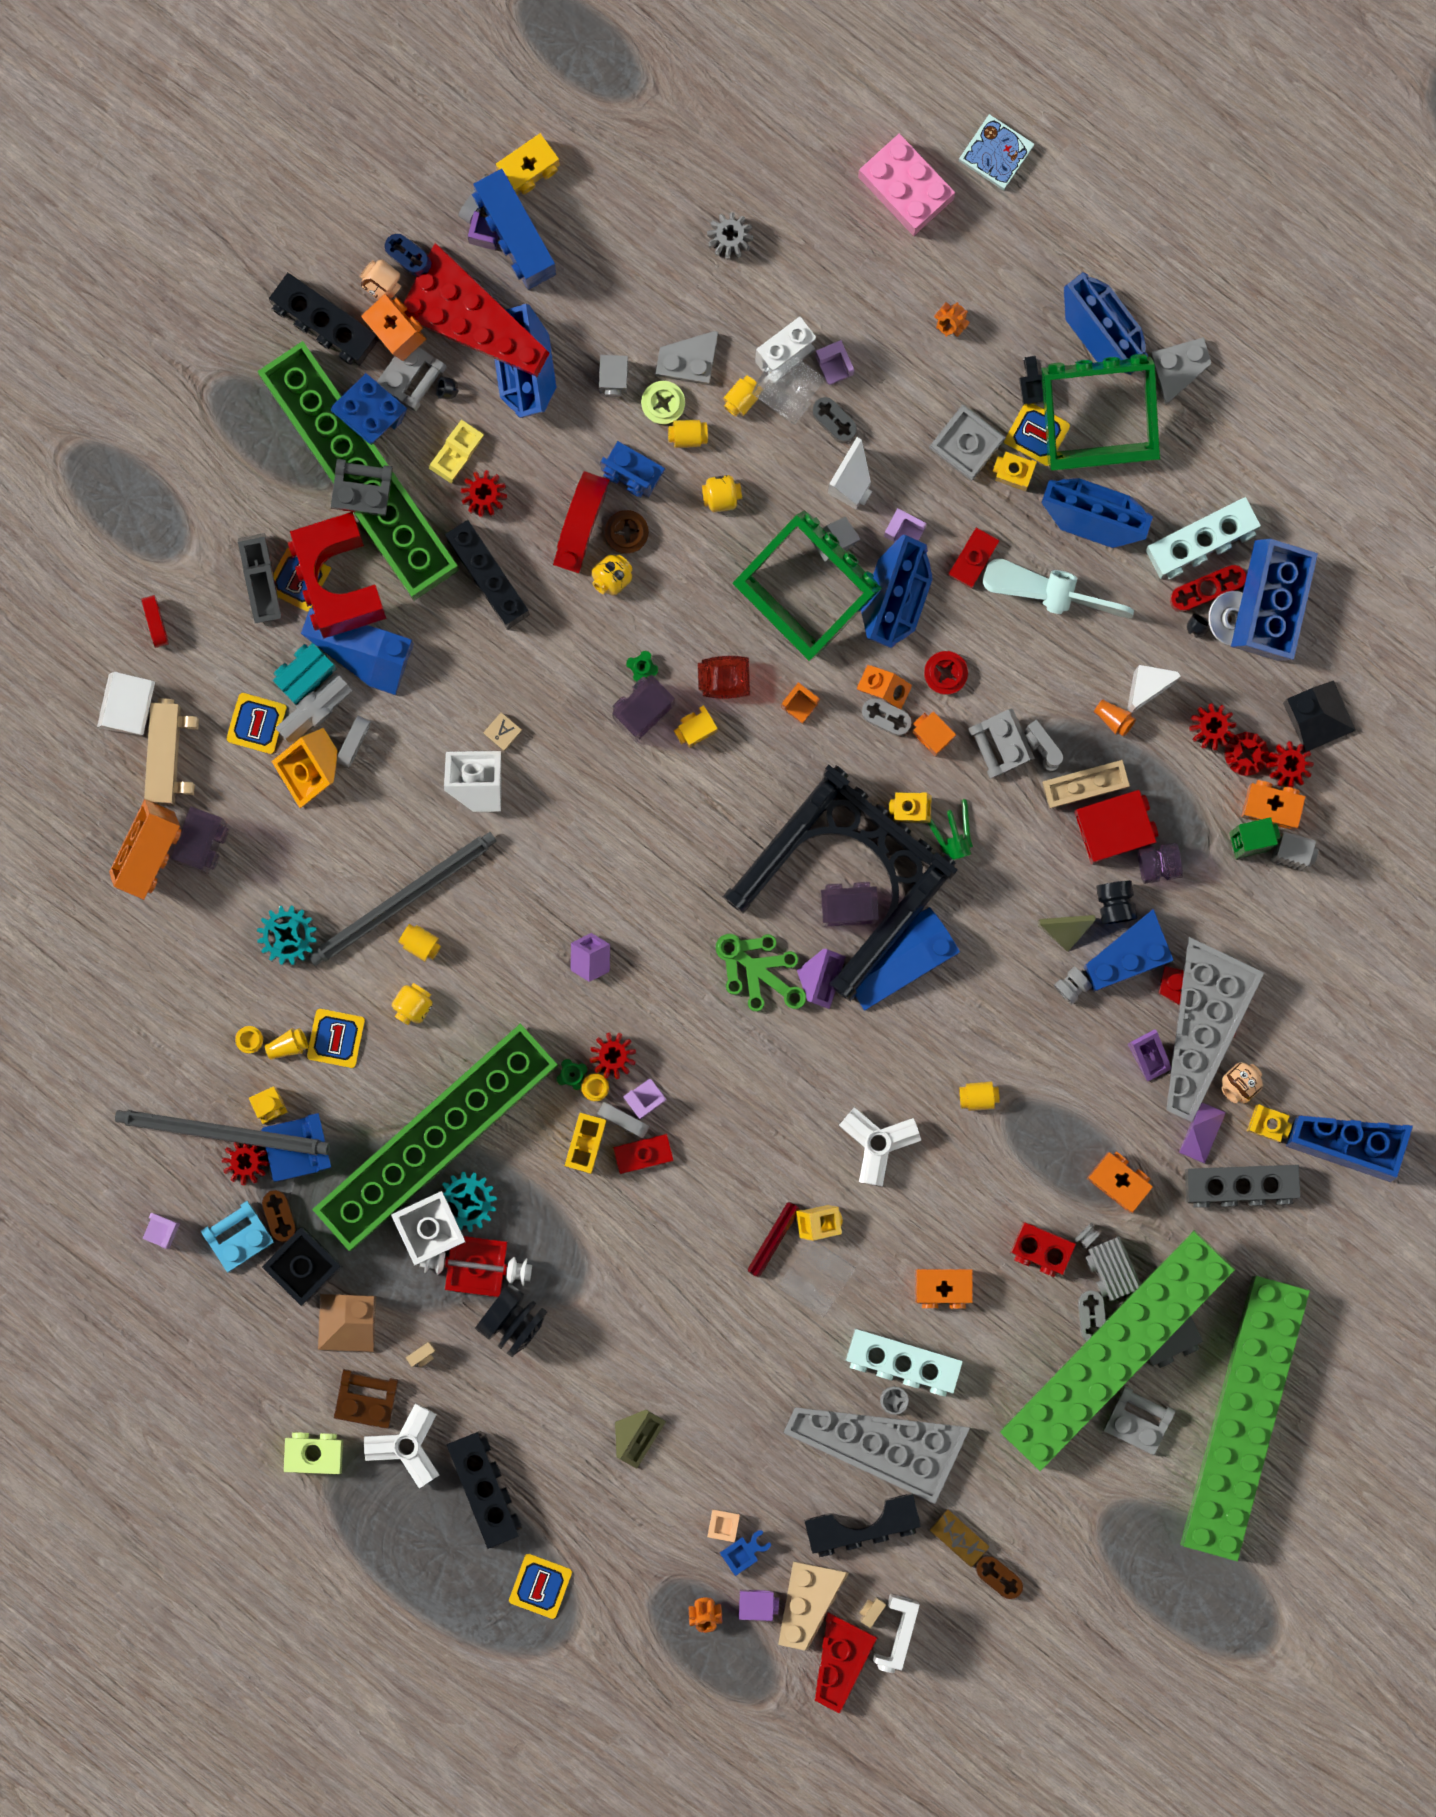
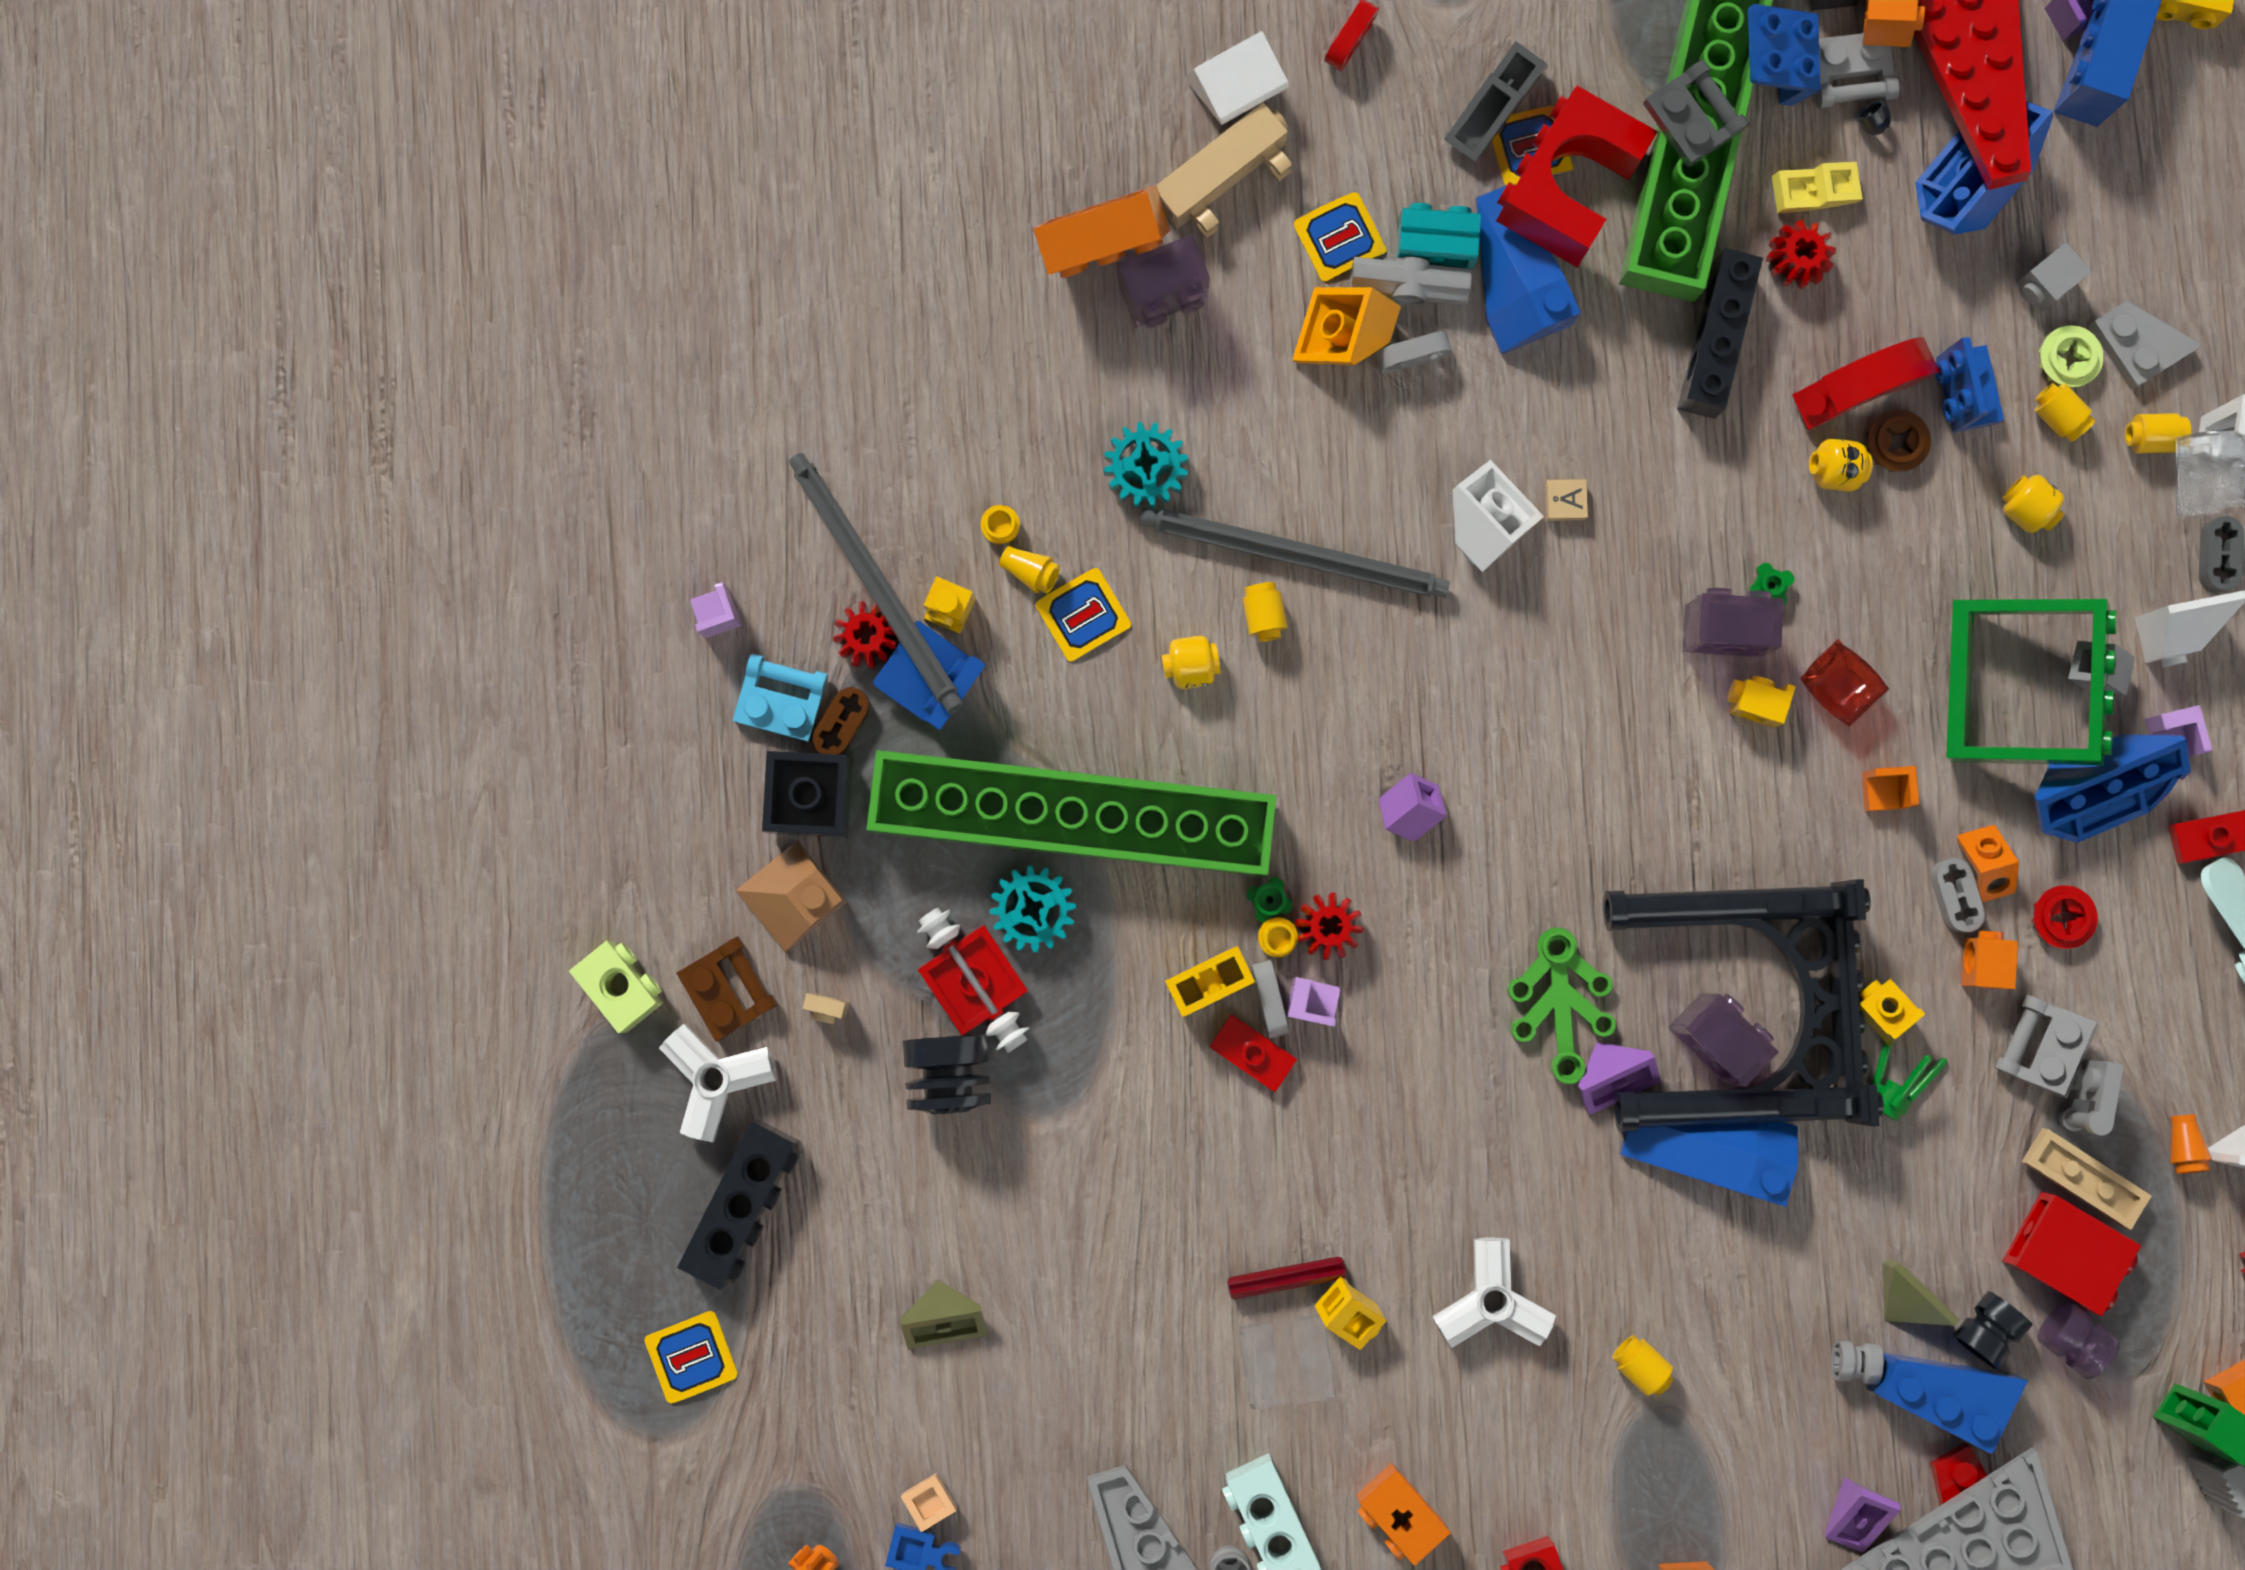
camera: 55 degrees right, 0 degrees up
white slope [391,1191,465,1265] -> none

